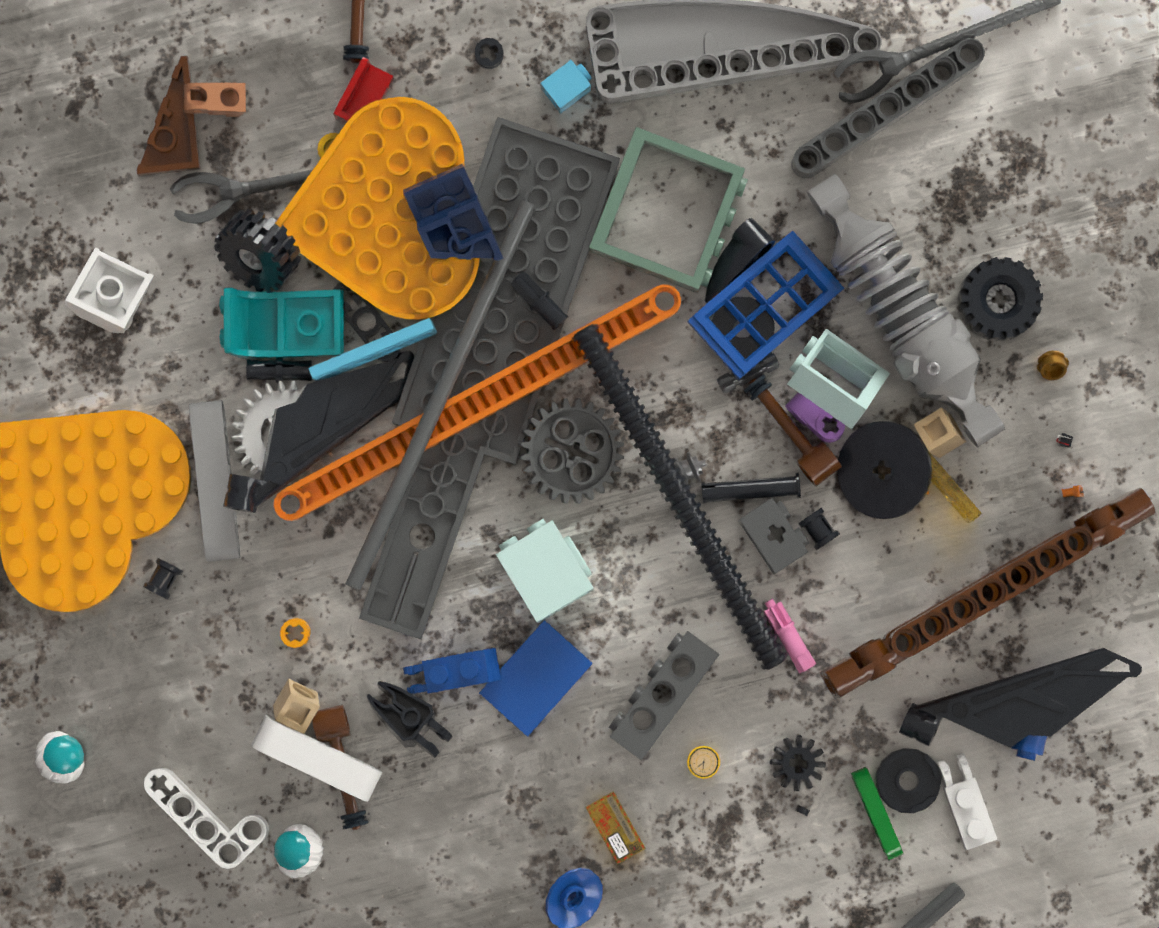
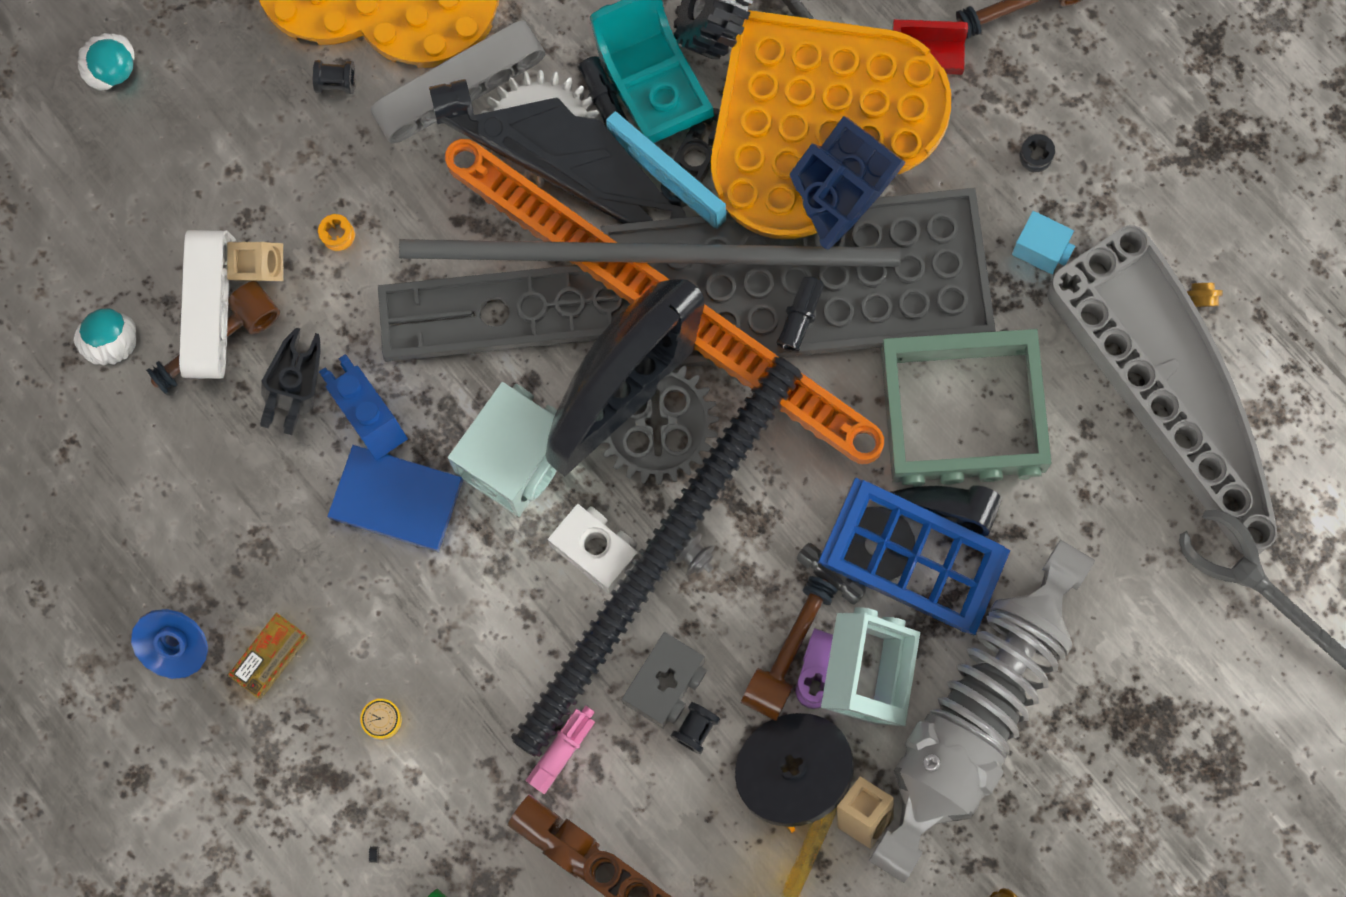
camera: 70 degrees right, 10 degrees down
white beam [144,768,269,869] -> none
dark grey brick [608,631,720,760] -> none
black pin [701,472,801,504] -> none
black gear [770,735,826,791] -> none
dark grey beam [792,38,985,178] -> none
black bush [958,257,1043,341] -> none
none -> black panel [545,279,704,477]
none -> white brick [547,504,639,595]

